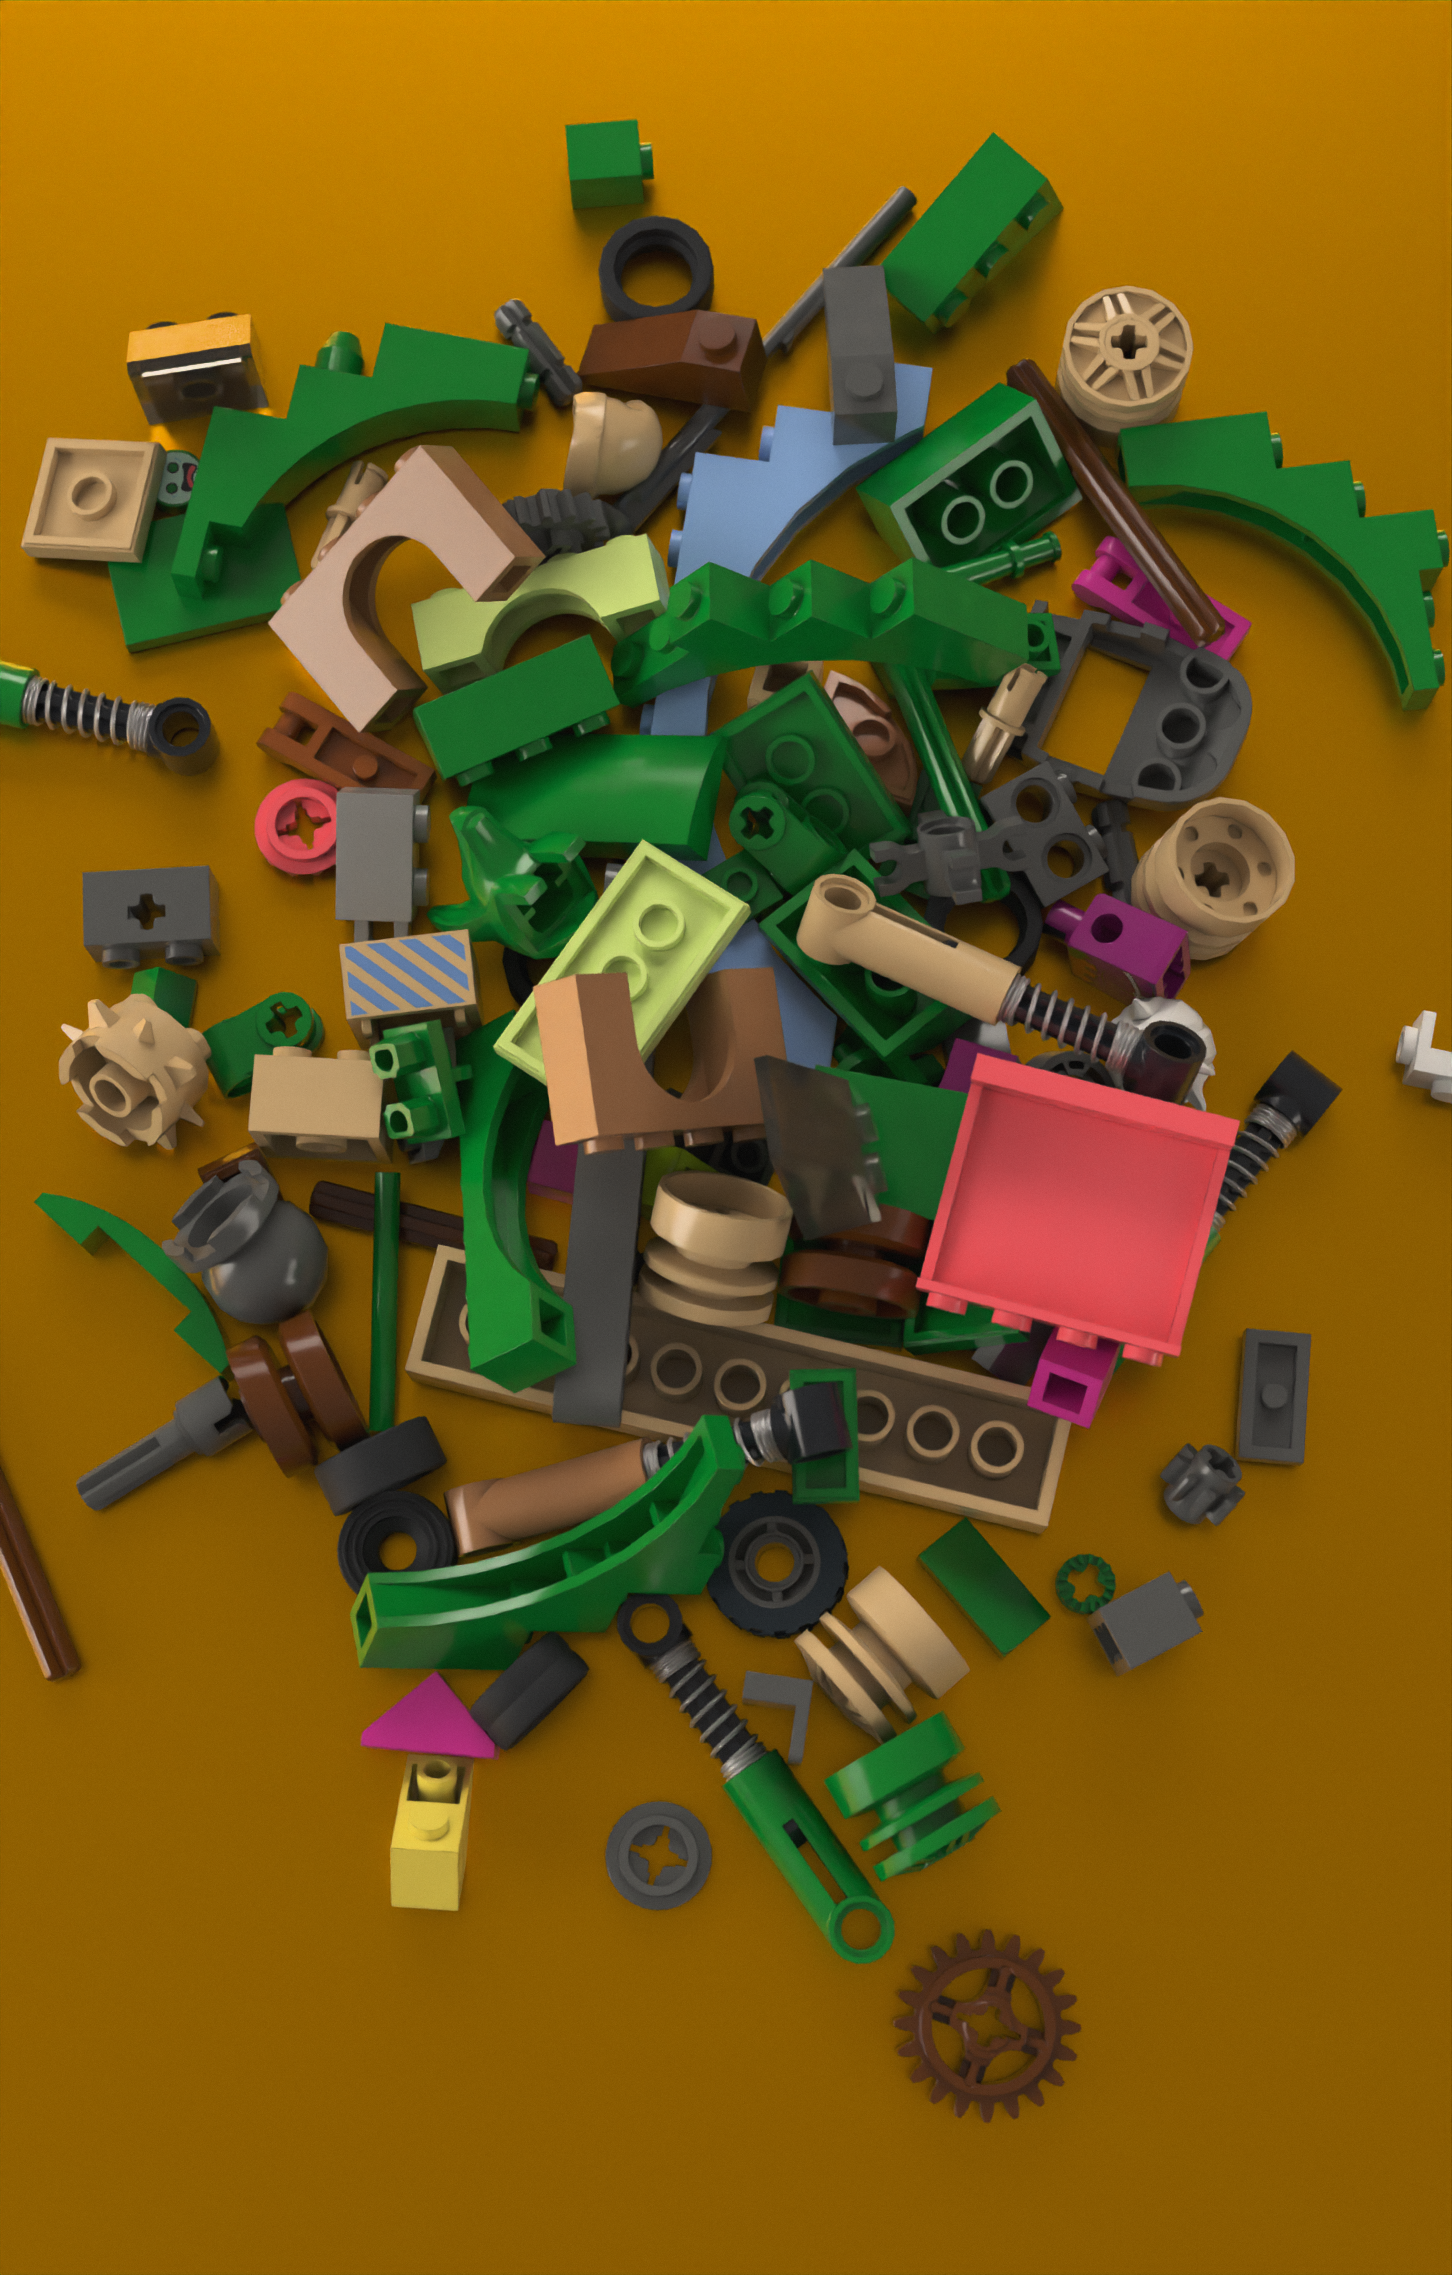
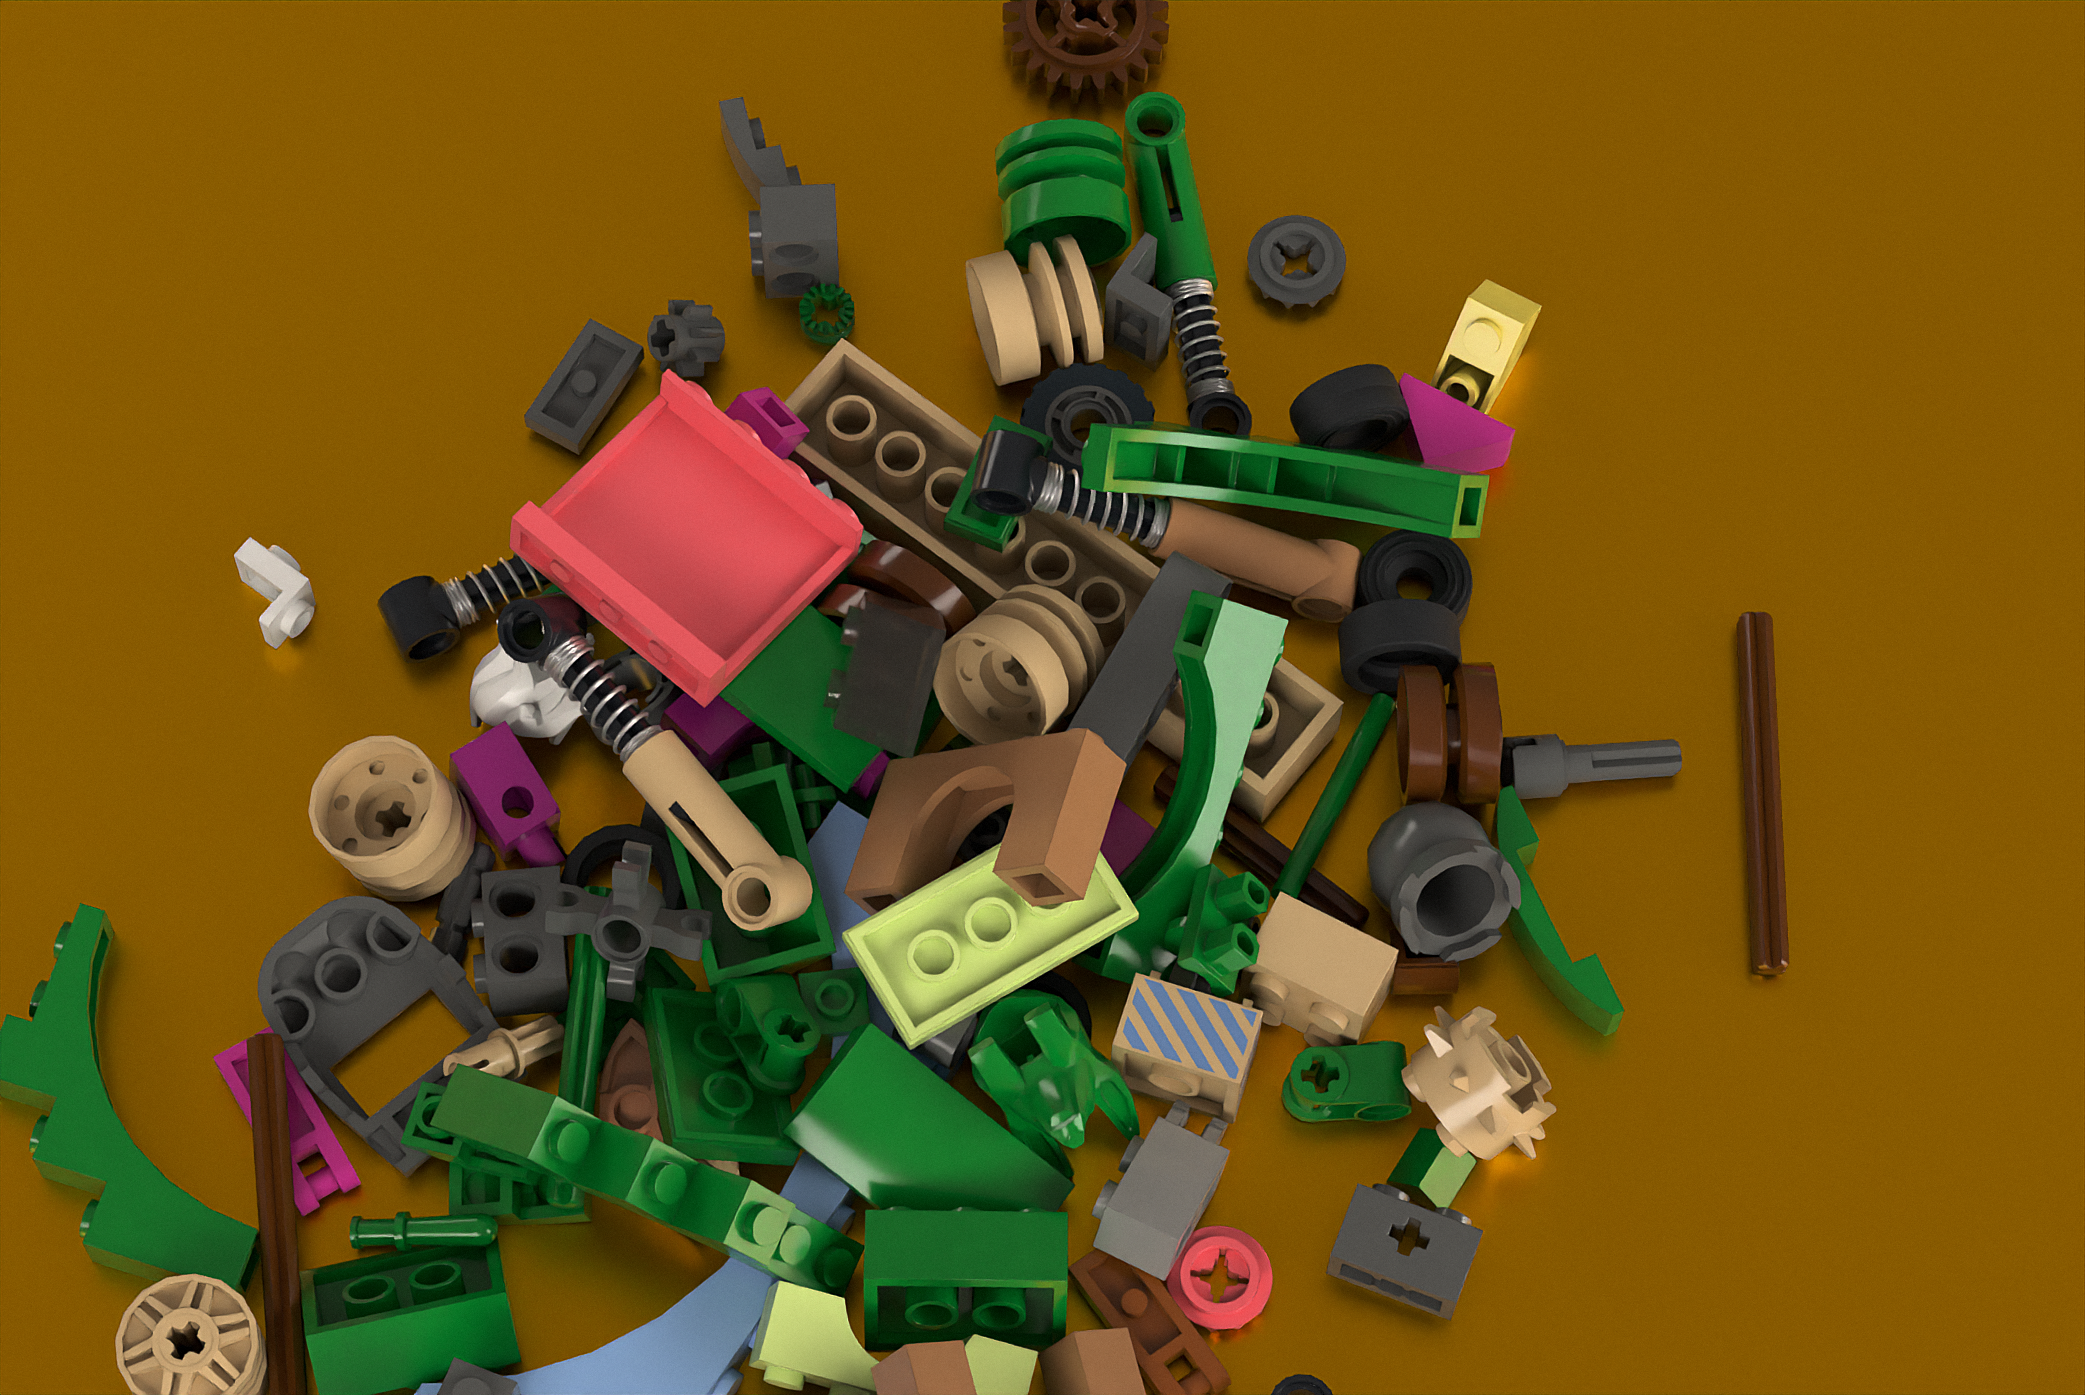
camera: 160 degrees left, 10 degrees down
green slope [916,1517,1051,1660] -> none
none -> dark grey slope [719,97,802,205]

